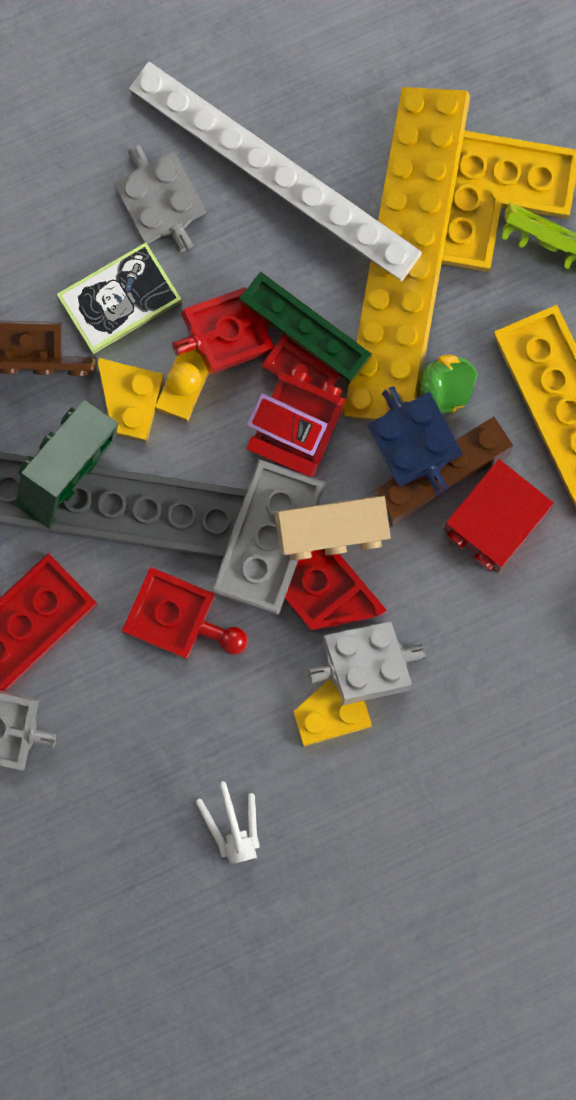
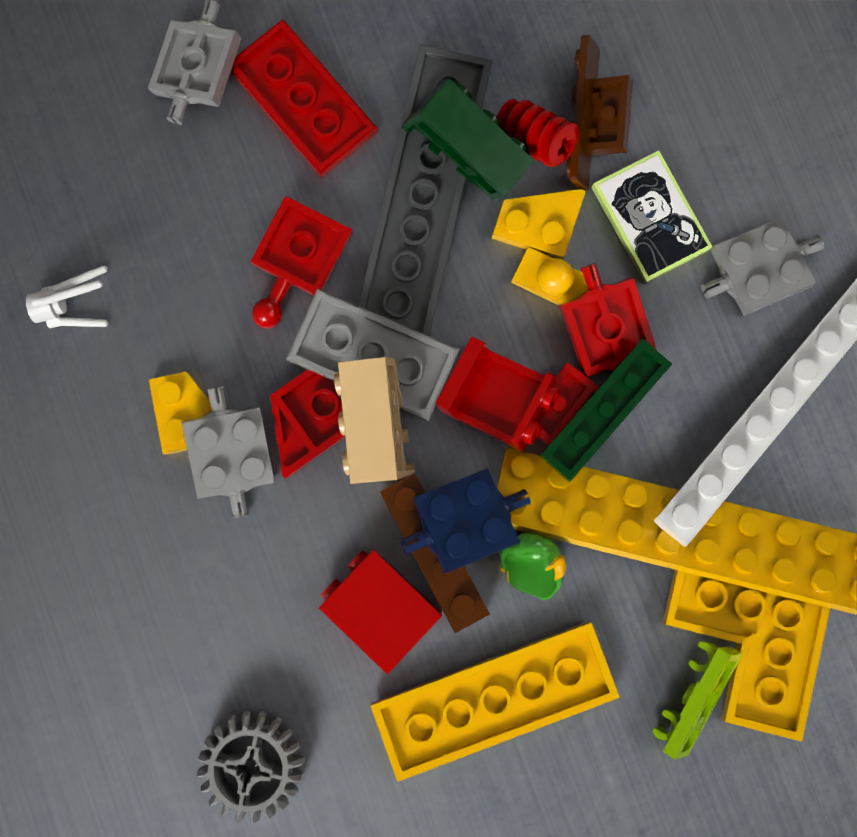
camera: 90 degrees right, 5 degrees up
slope [247,392,328,456] -> none
none -> red piece [497,99,580,167]

